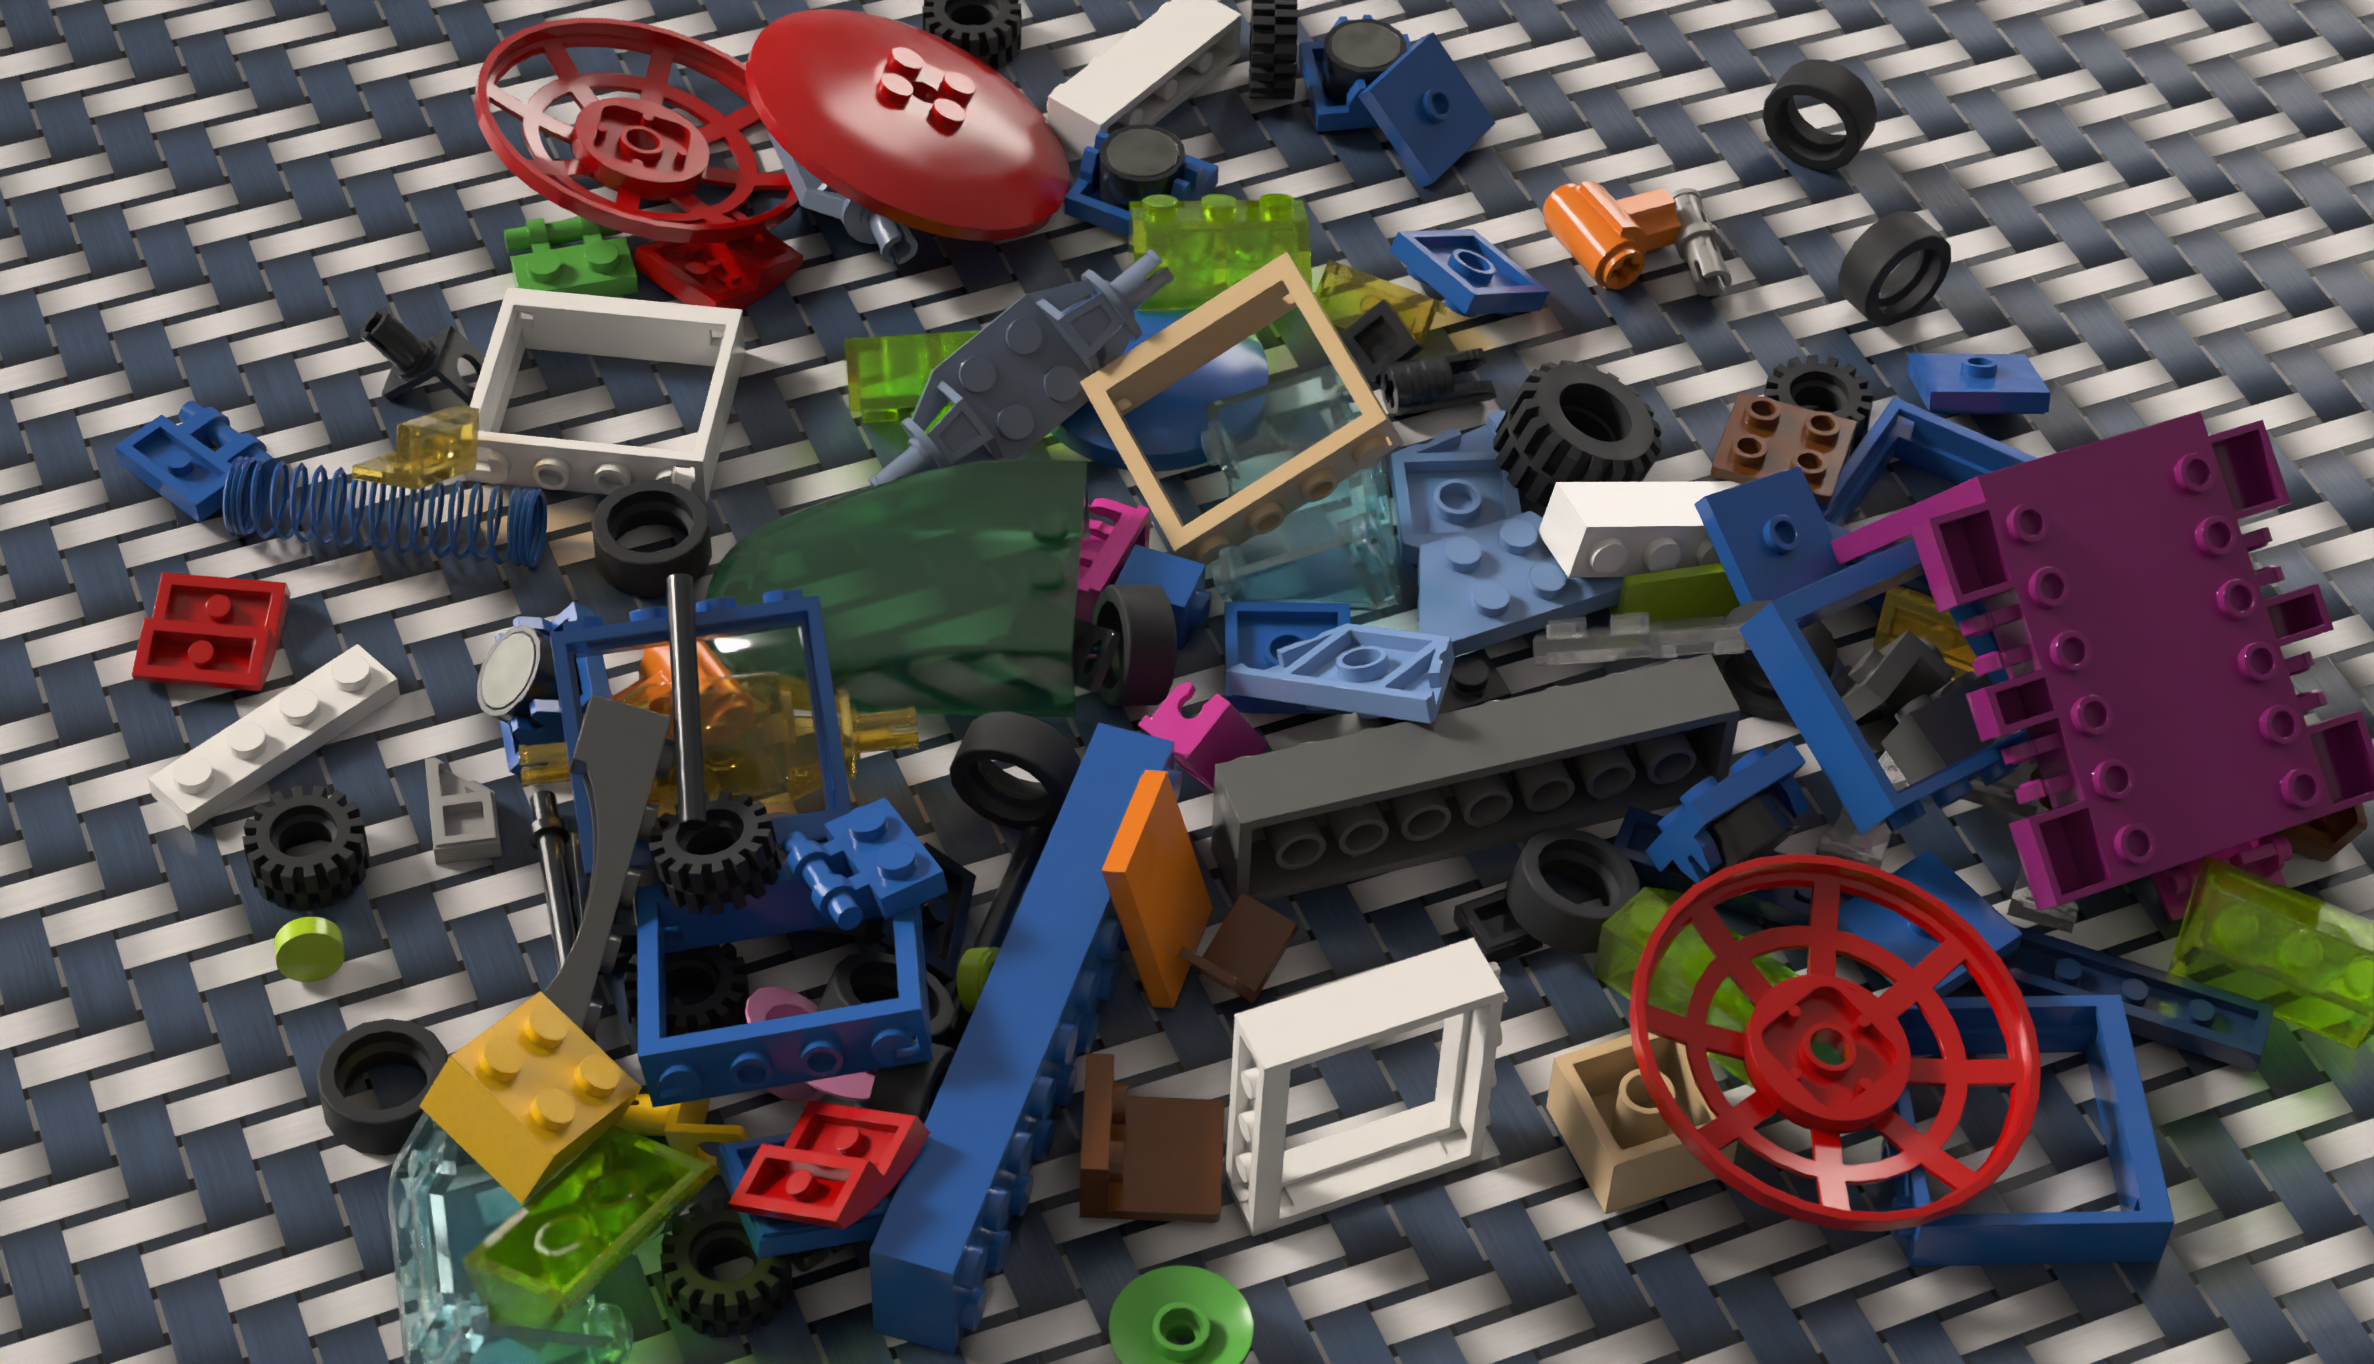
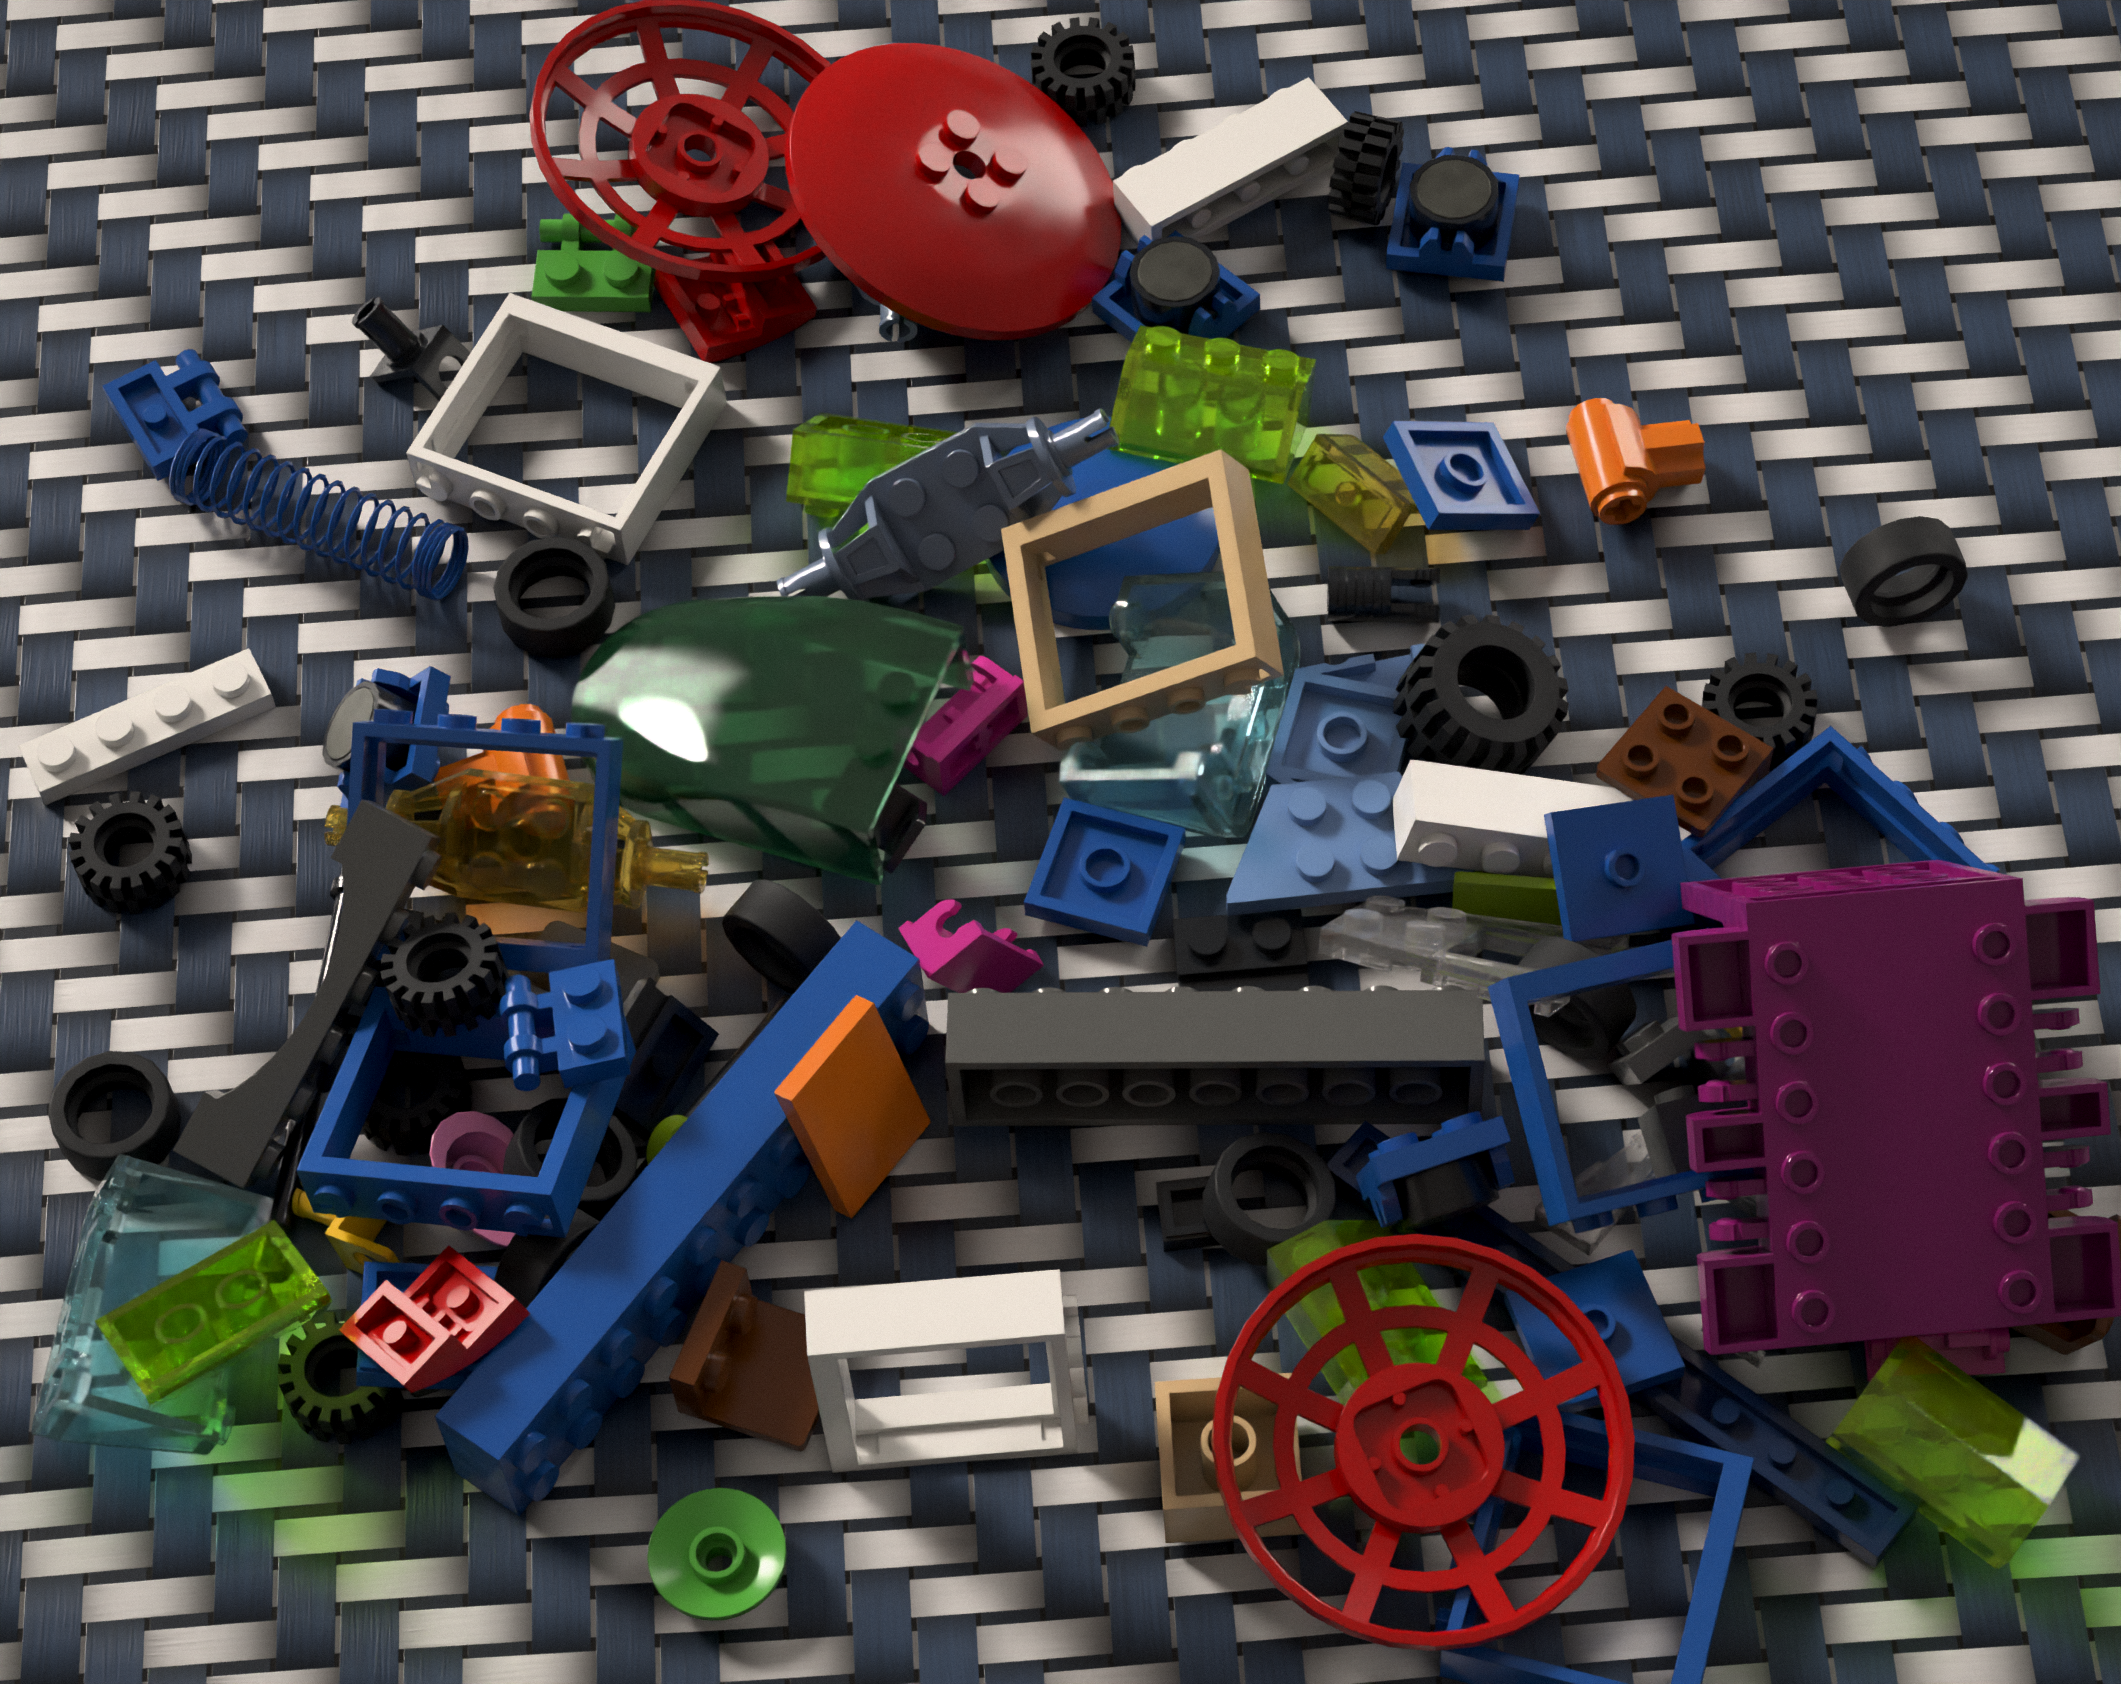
camera: 25 degrees right, 10 degrees up
red slope [132,572,291,691] -> none
lime tile [274,917,345,982] -> none
clear yellow panel [352,405,479,490] -> none
yellow brick [419,991,642,1205] -> none
light grey tile [425,757,502,865] -> none
black bar [666,574,707,831] -> none
black tyre [1092,585,1177,706] -> none
blue brick [1115,544,1212,650] -> none
reddish brown bracket [1178,893,1299,1004] -> none
medium blue wing [1226,623,1455,724] -> none
black plate [1339,299,1423,385] -> none
blue plate [1358,32,1496,188] -> none
light grey pin [1672,188,1732,297] -> none
black tyre [1762,59,1877,171] -> none
blue plate [1907,353,2051,414] -> none

